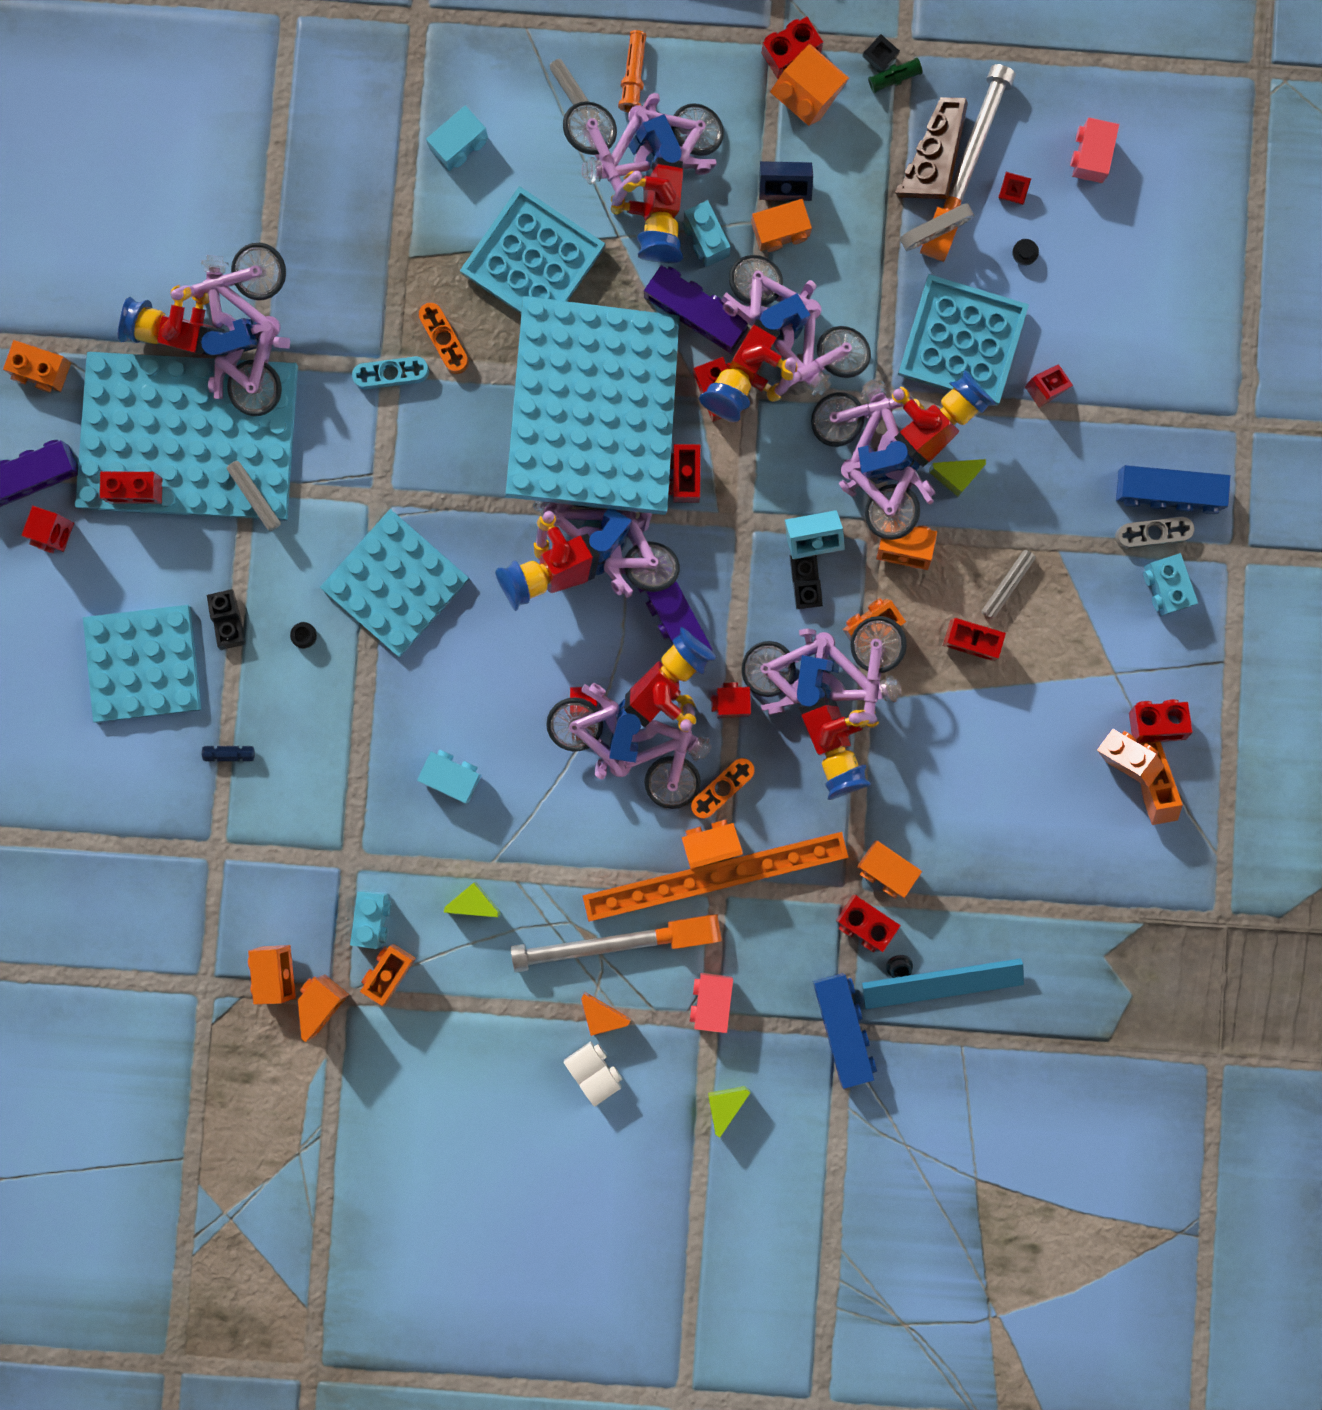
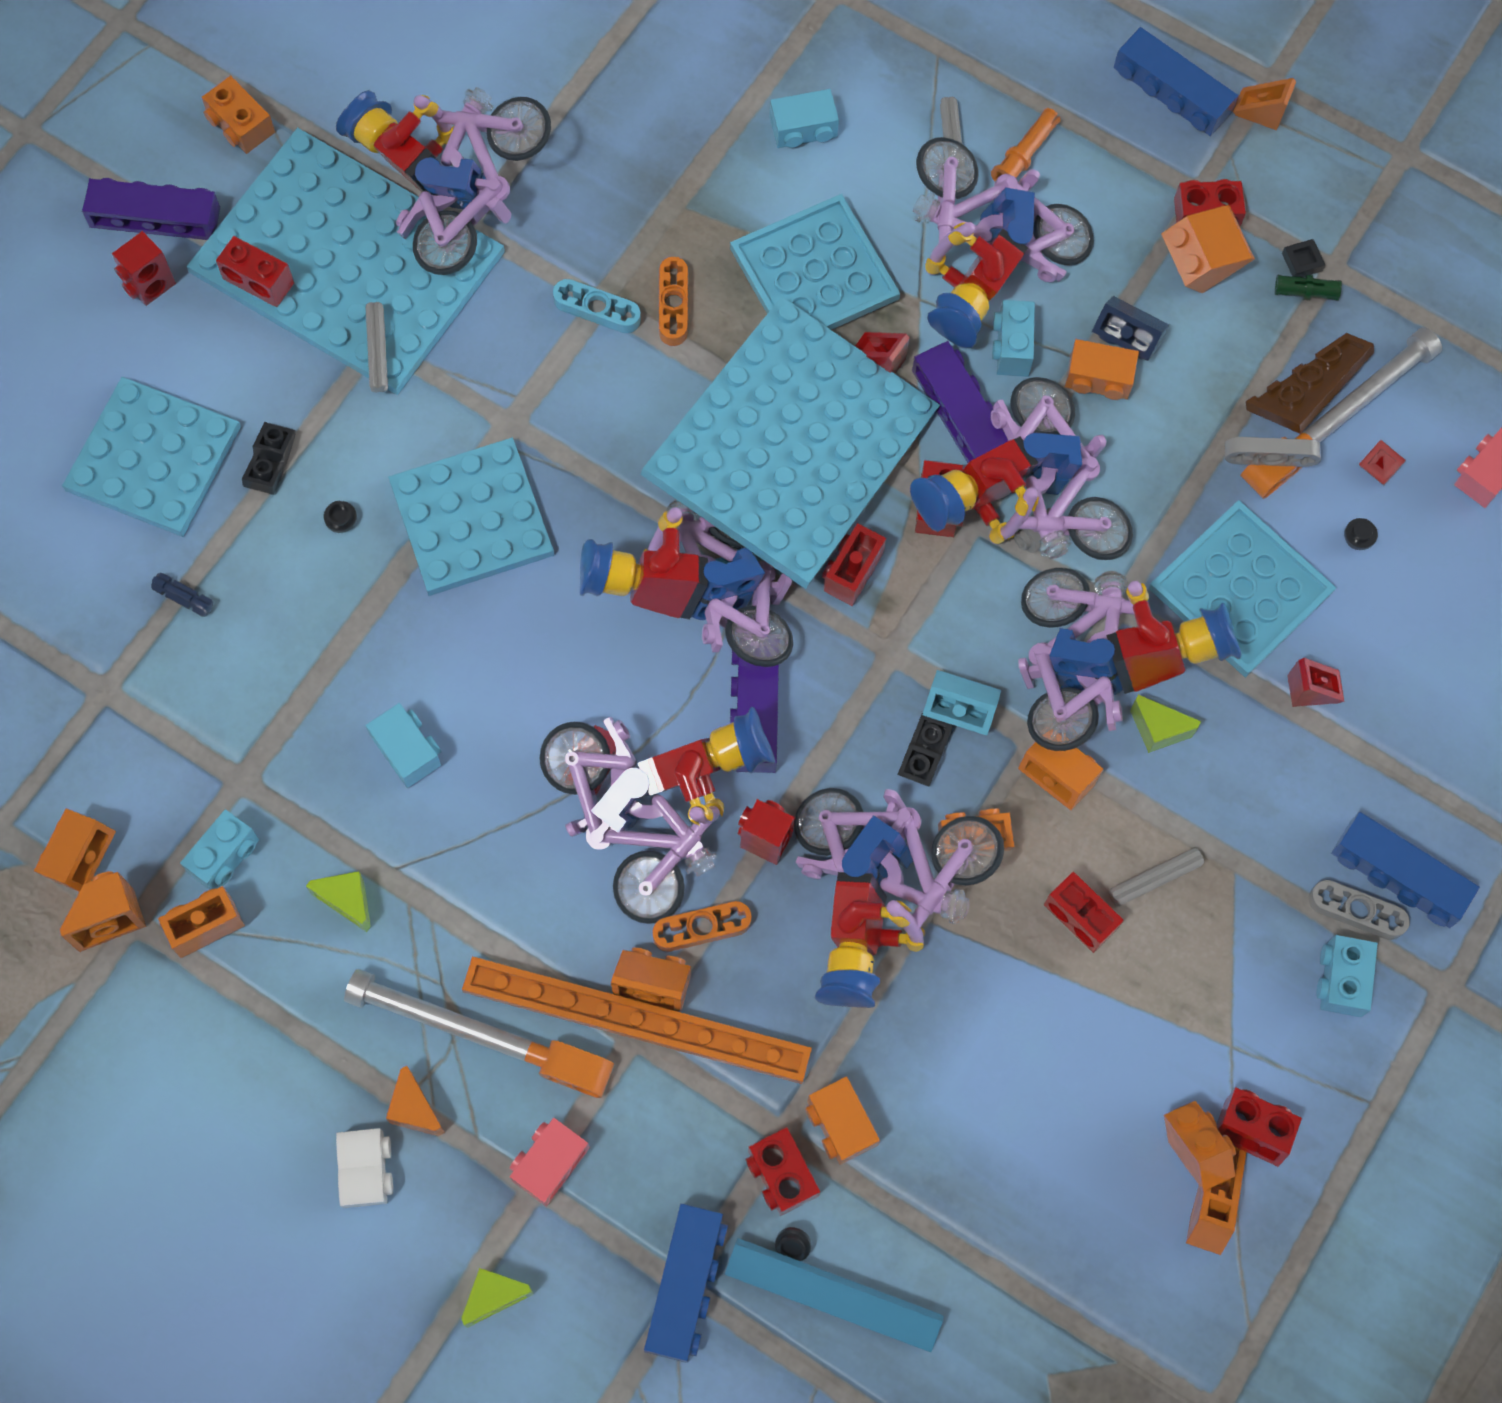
camera: 25 degrees right, 15 degrees down
none -> red slope [855,332,910,374]

